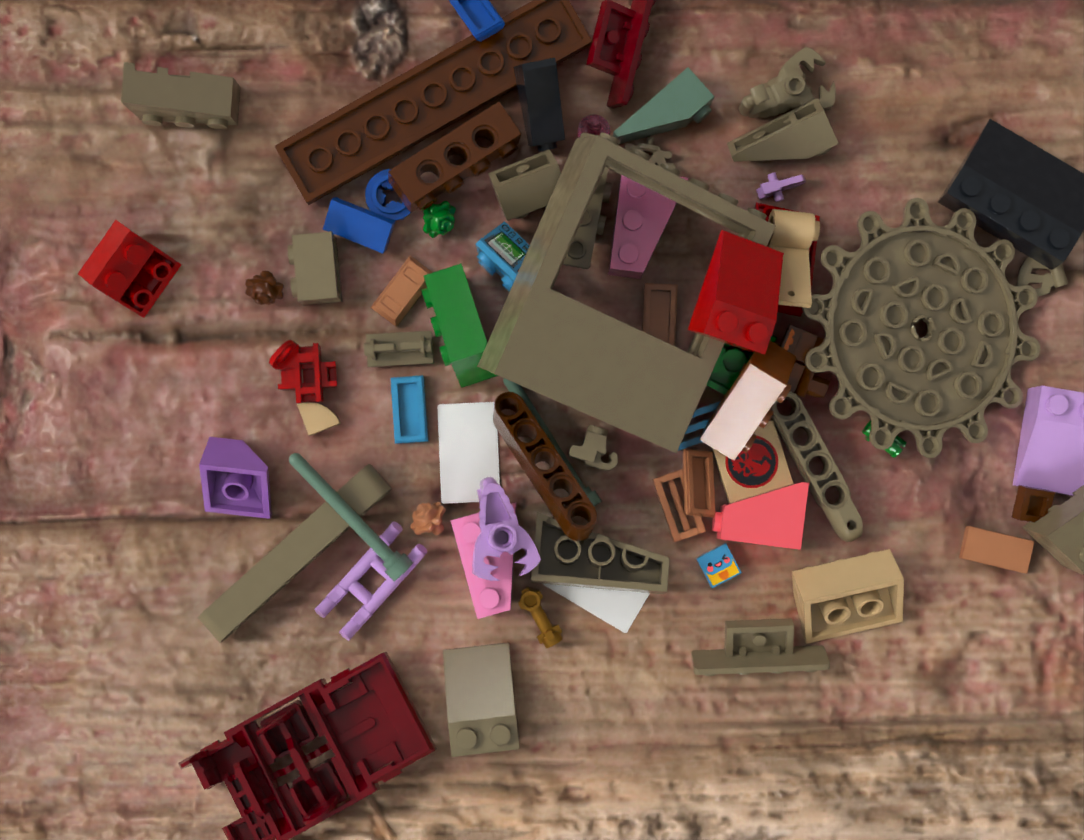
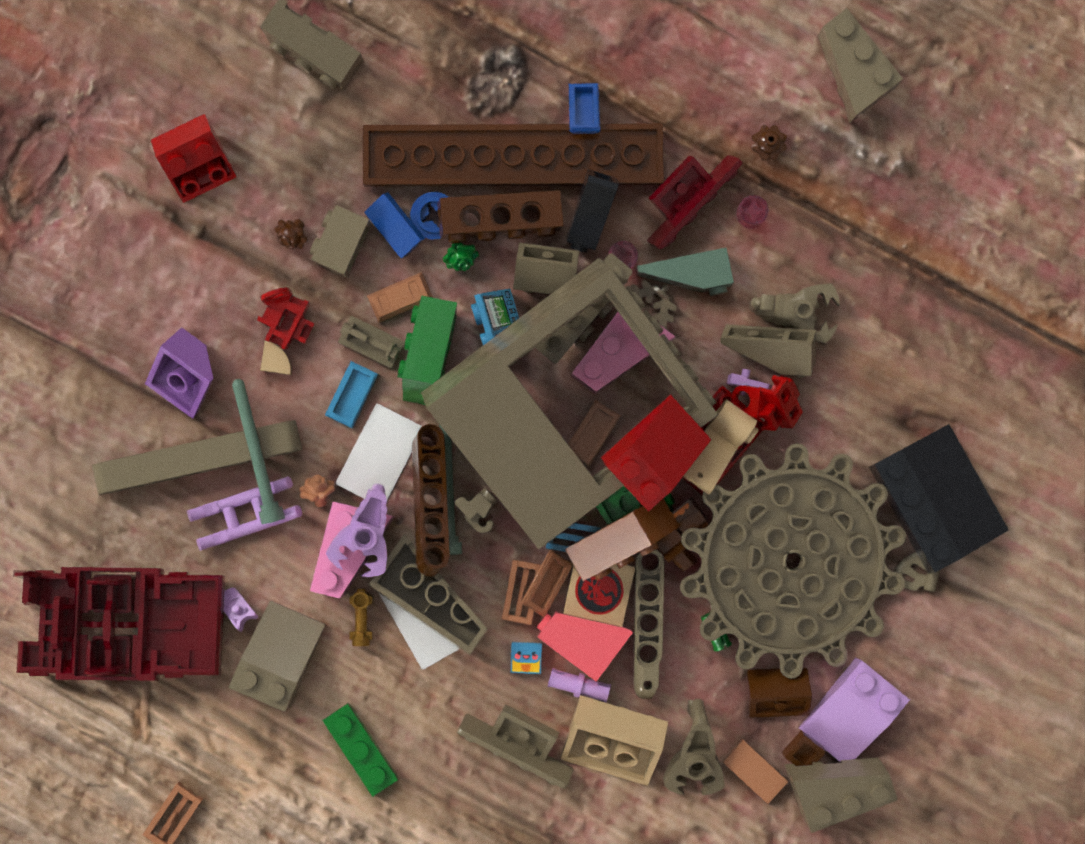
camera: 30 degrees right, 0 degrees up
none -> lavender piece [224,587,258,632]
none -> green plate [322,702,399,797]
none -> lavender pin [547,668,611,703]
none -> dark tan animal [663,699,725,795]
none -> red piece [731,375,803,431]
none -> clear pink wheel [736,195,769,229]
none -> reddish brown panel [747,668,812,718]

